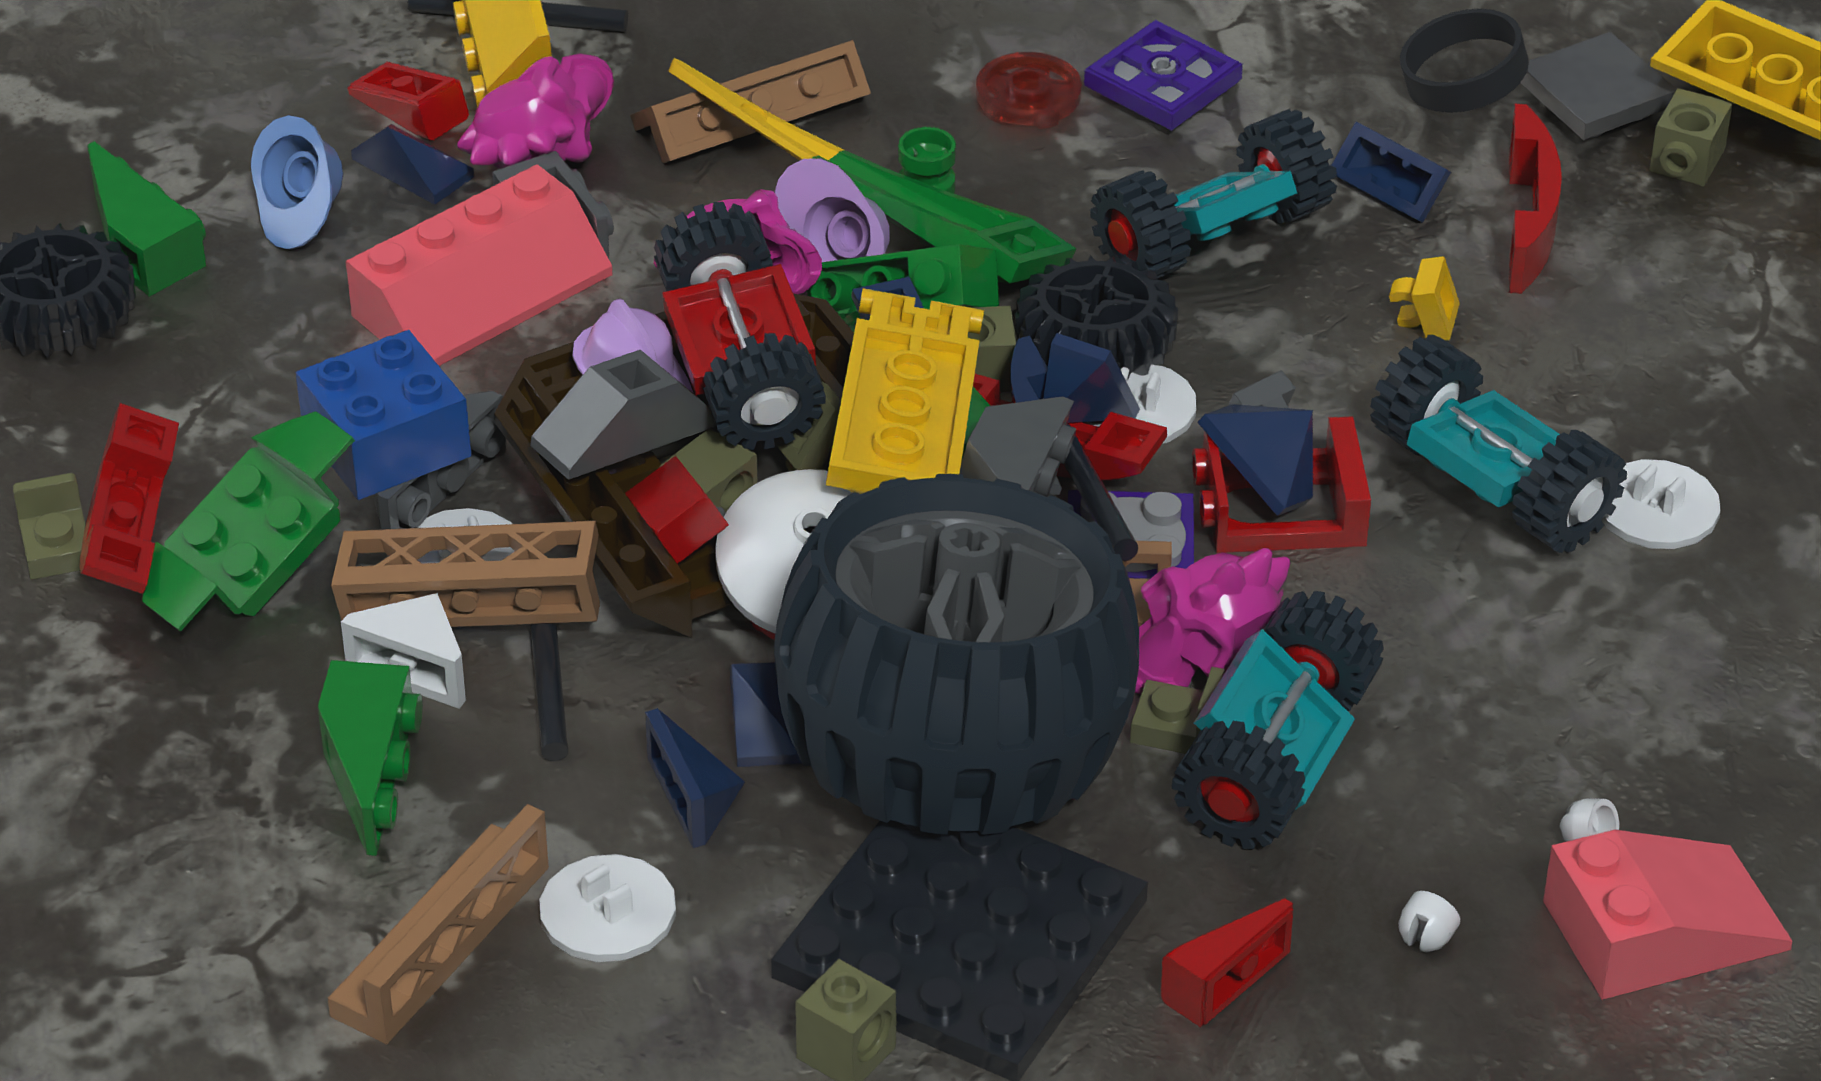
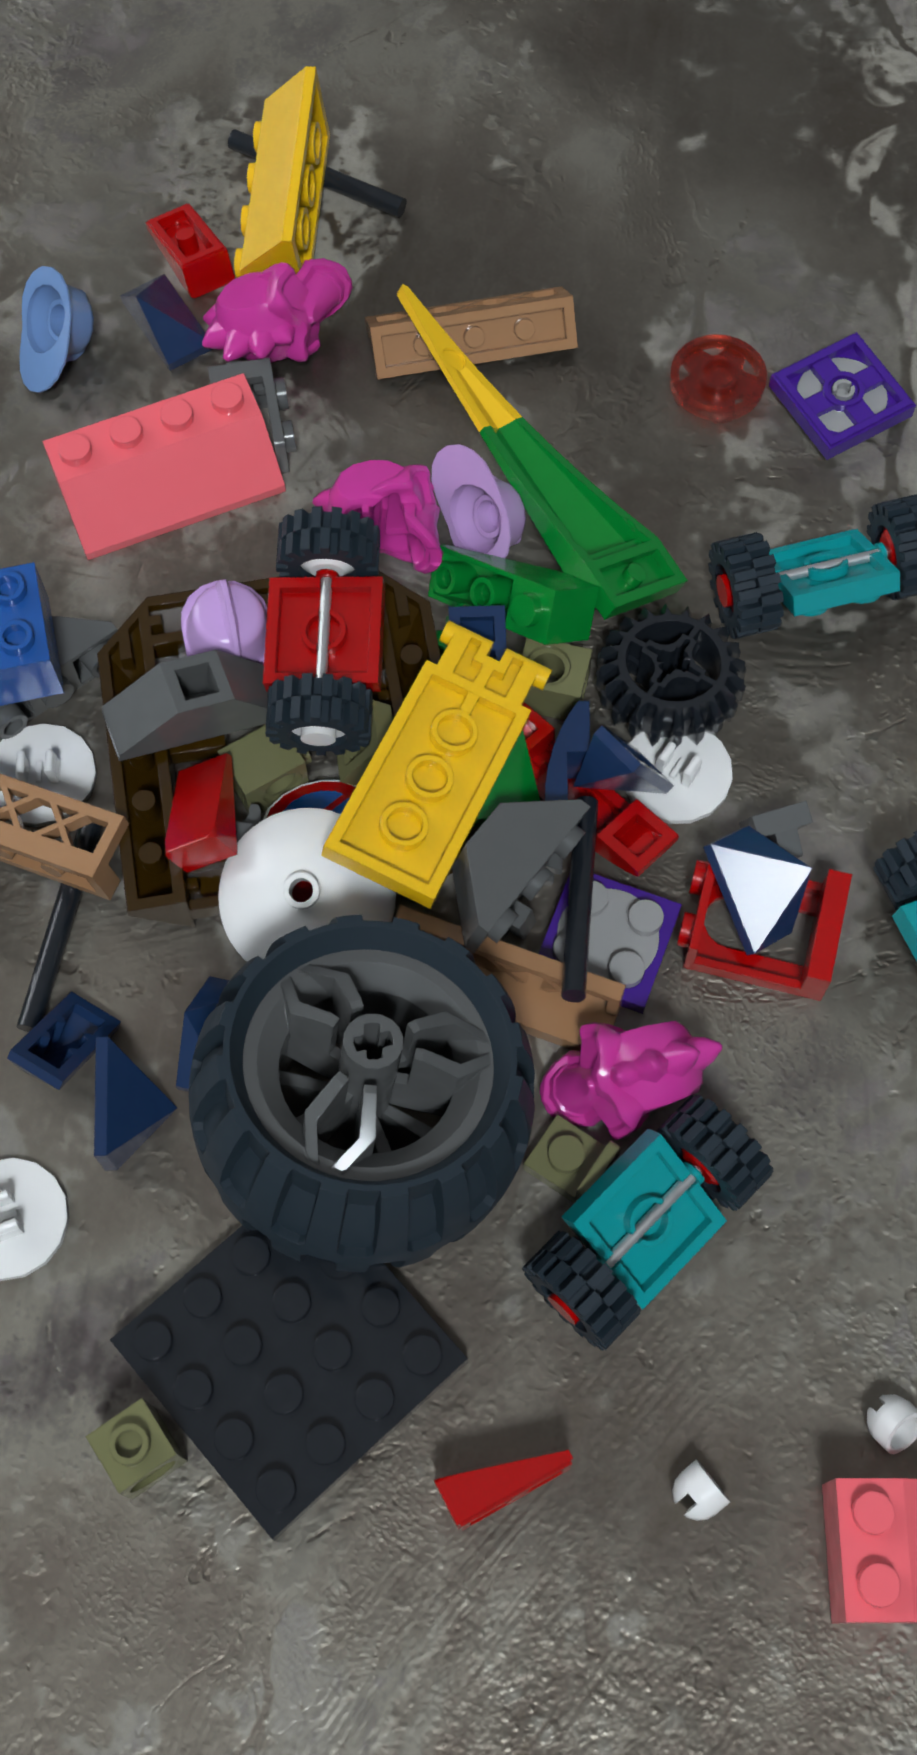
camera: 20 degrees right, 25 degrees up
green wheel [898,127,956,194] -> none
none -> dark blue slope [7,991,121,1090]

